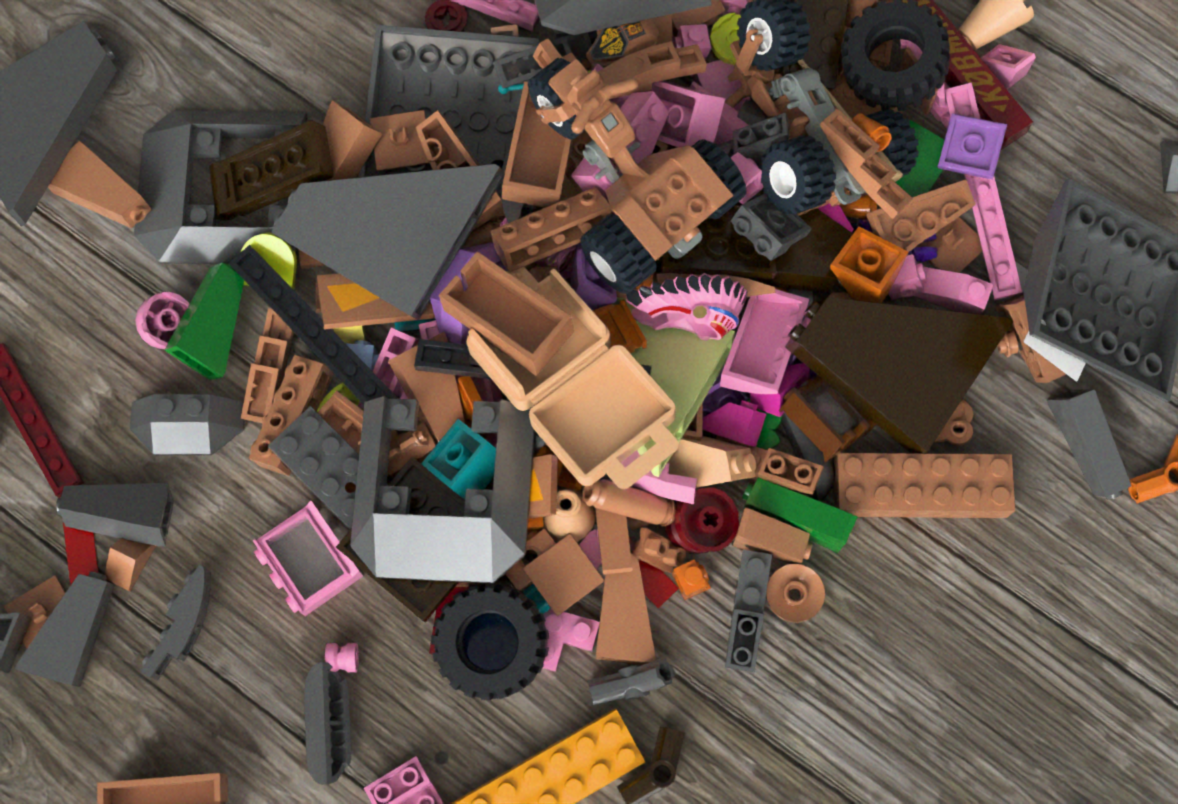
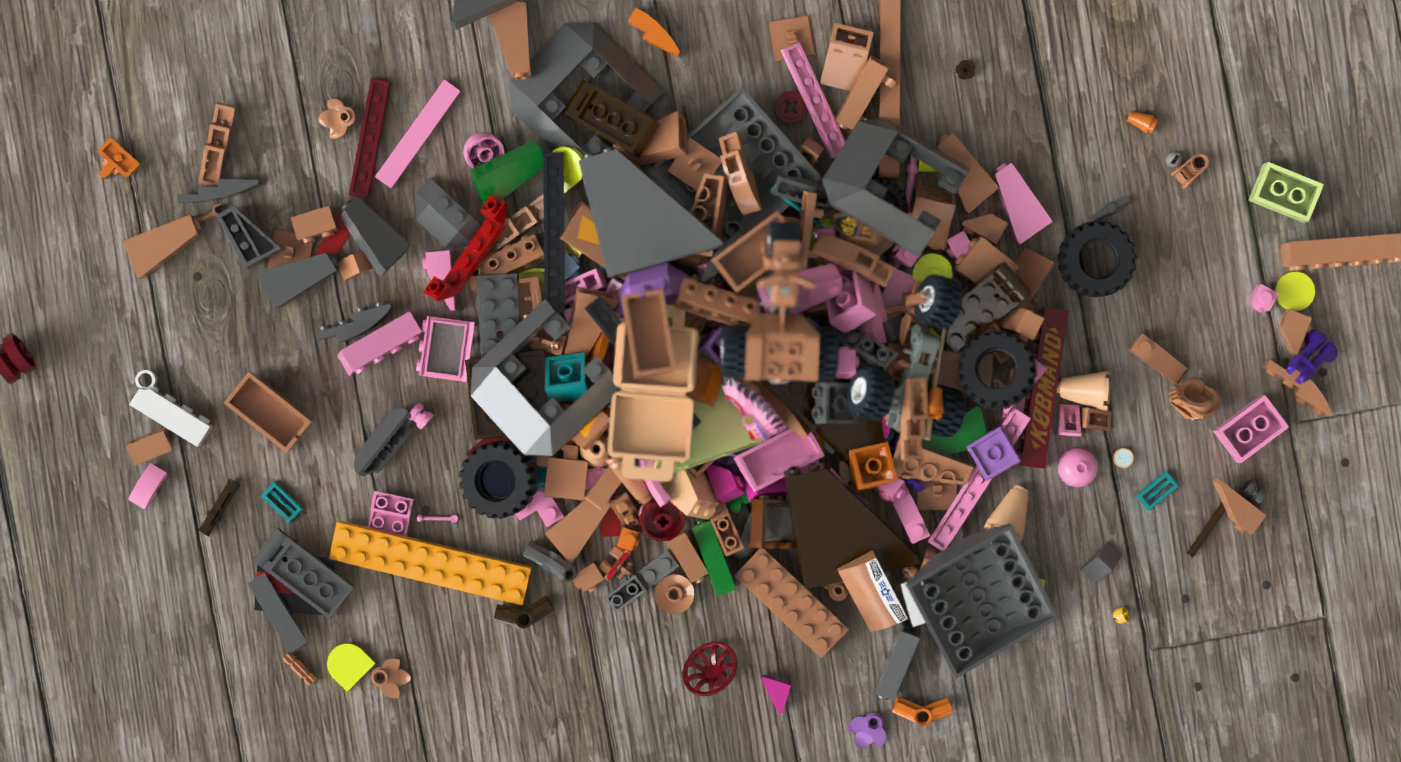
camera: 45 degrees right, 15 degrees up
none -> nougat brick [291,206,338,244]
none -> bright pink wedge [337,311,422,376]
none -> bright pink tile [375,80,461,189]
none -> bright pink hinge [417,514,458,523]
none -> red slope [423,195,507,302]
none -> bright pink slope [423,250,457,311]
none -> nougat brick [573,561,605,592]
none -> nougat hips [598,545,633,581]
none -> orange slope [628,7,680,58]
none -> dark red wheel [682,642,738,697]
none -> nougat slope [719,132,762,216]
none -> dark pink slope [760,675,791,714]
none -> nougat slope [837,550,908,632]
none -> medium lavender plate [847,712,886,748]
none -> light nougat cone [984,485,1029,542]
none -> bright pink cylinder [1058,448,1098,488]
none -> nougat slope [1080,408,1112,431]
none -> light aqua tile [1113,448,1134,468]
none -> teal tile [1135,471,1179,511]

